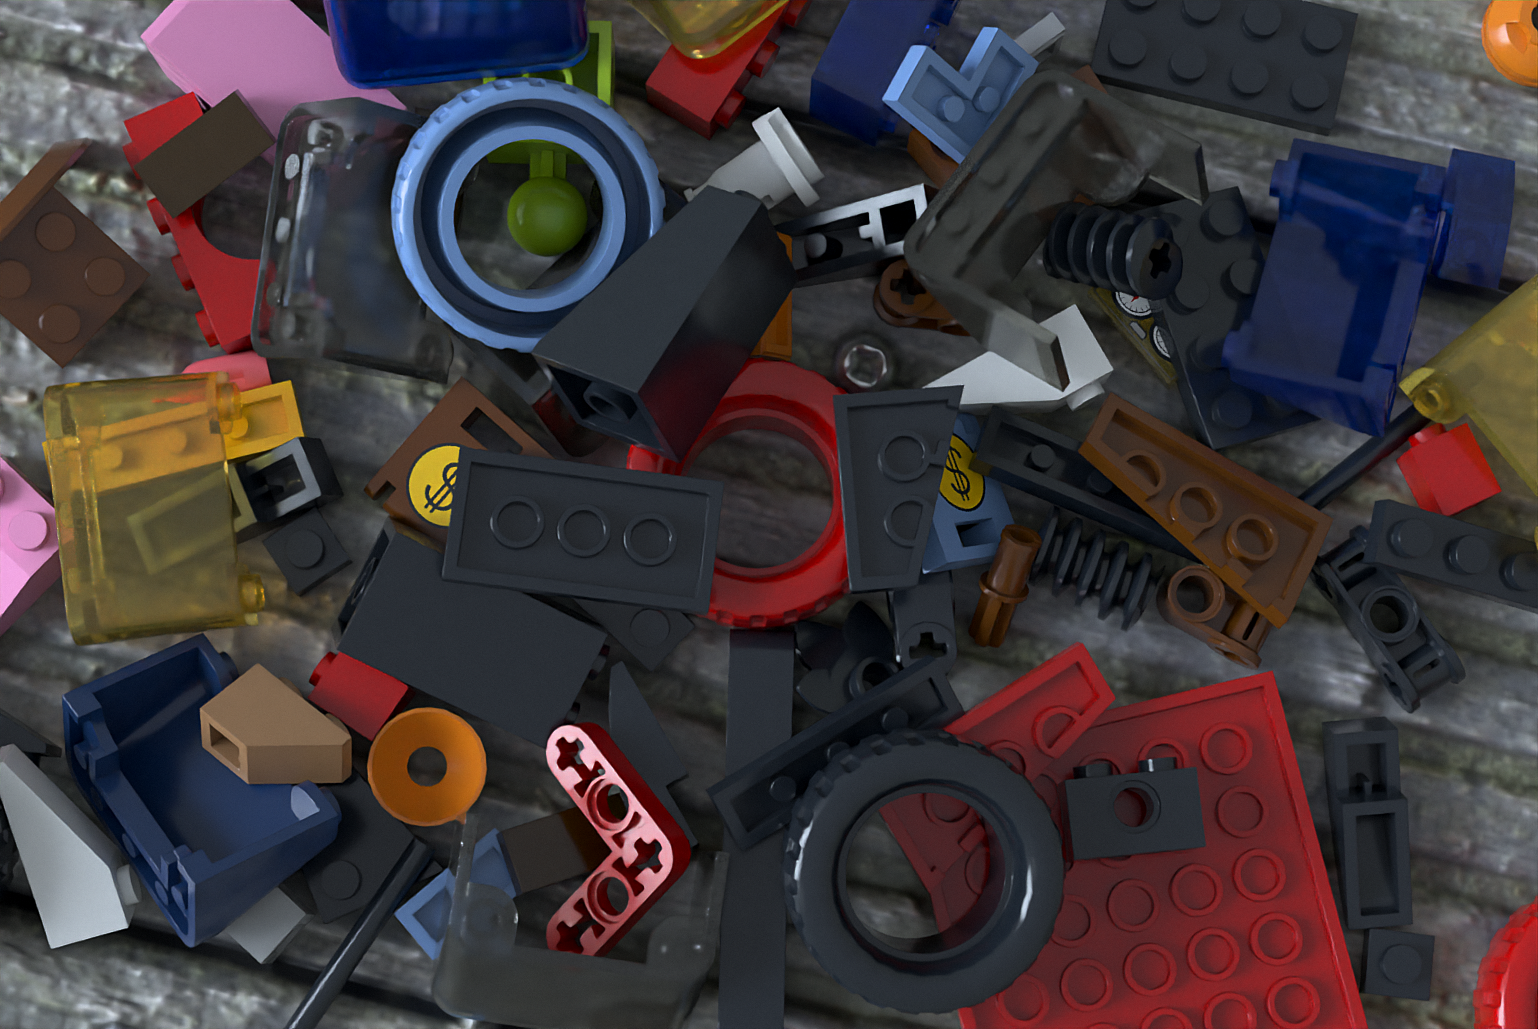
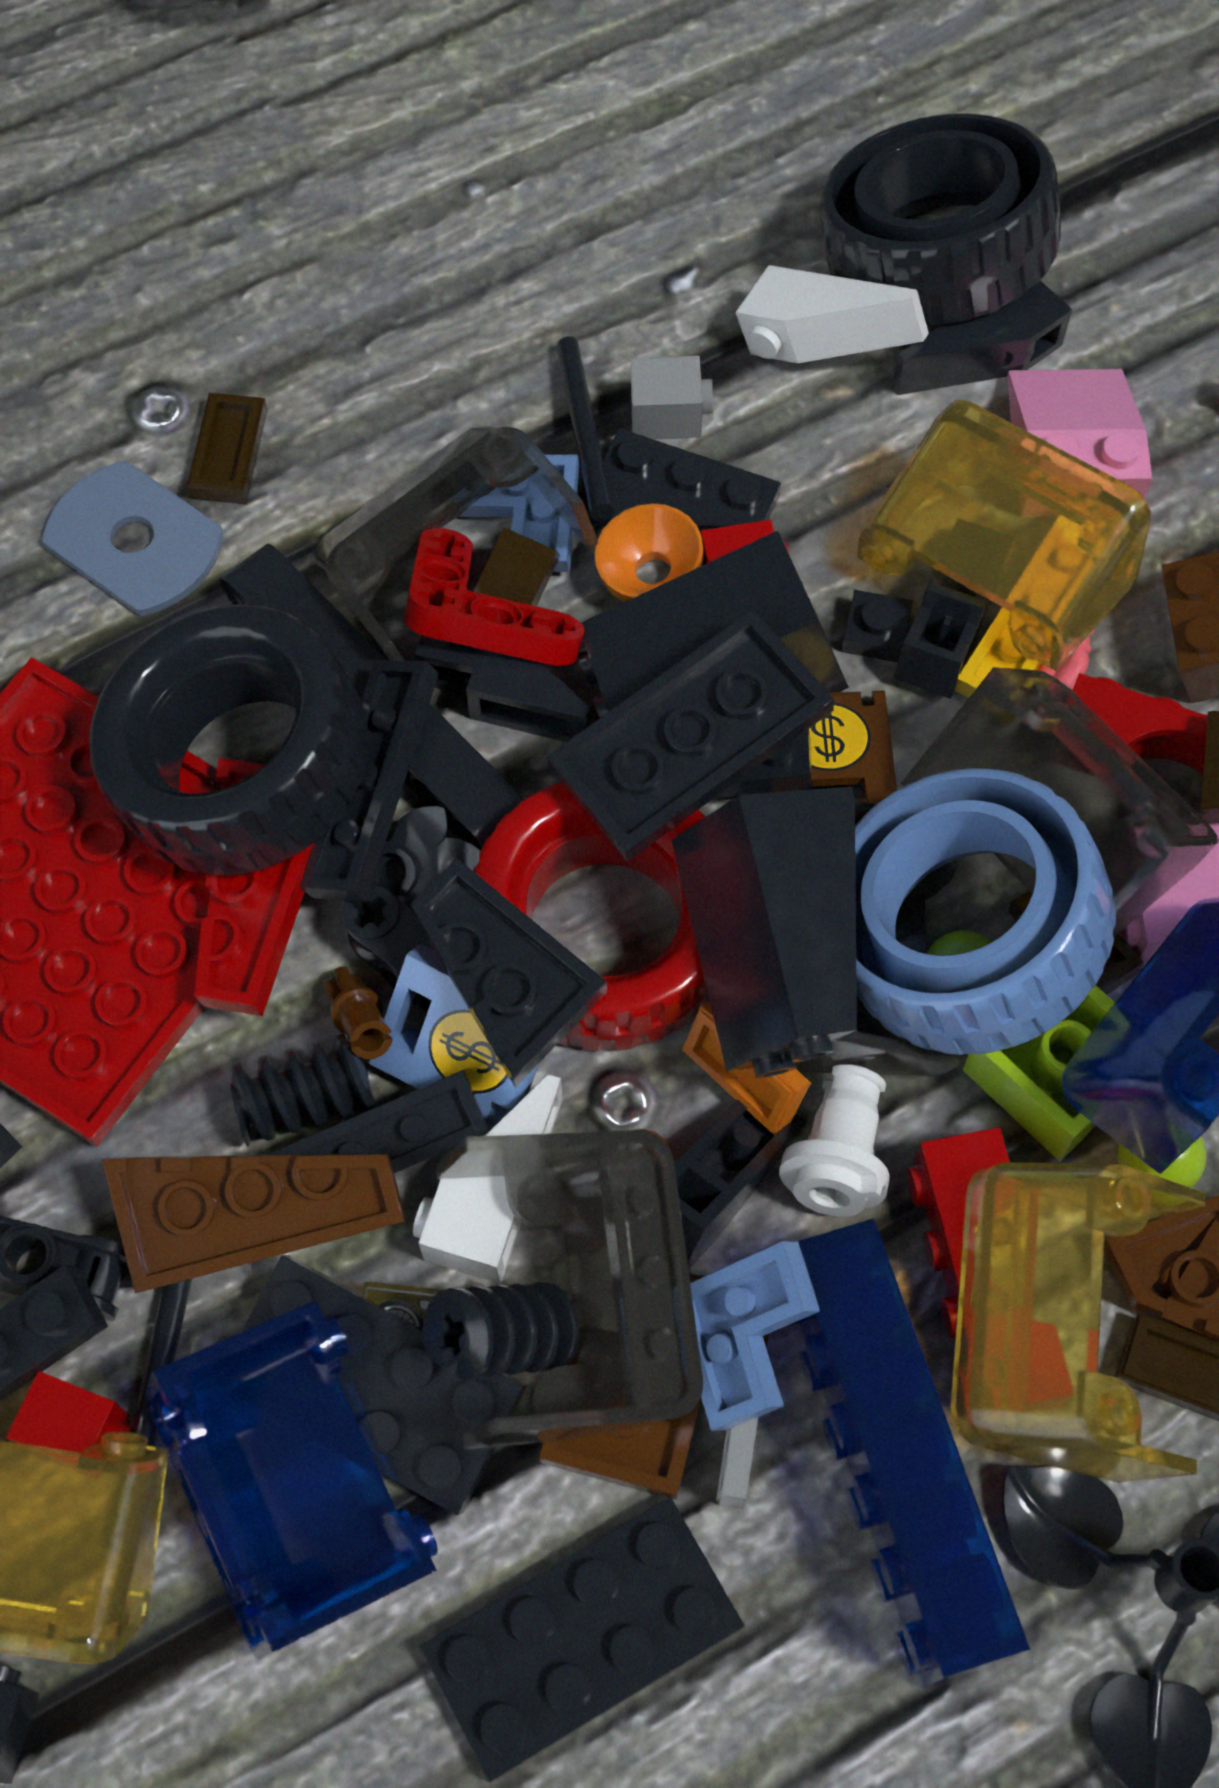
camera: 140 degrees right, 15 degrees down
dark blue windscreen [62,632,342,947] -> none
medium nougat slope [200,663,352,784] -> none
black brick [1058,757,1206,862] -> none
reddish brown piece [1156,565,1273,670] -> none
clear blue slope [1430,148,1515,289] -> none

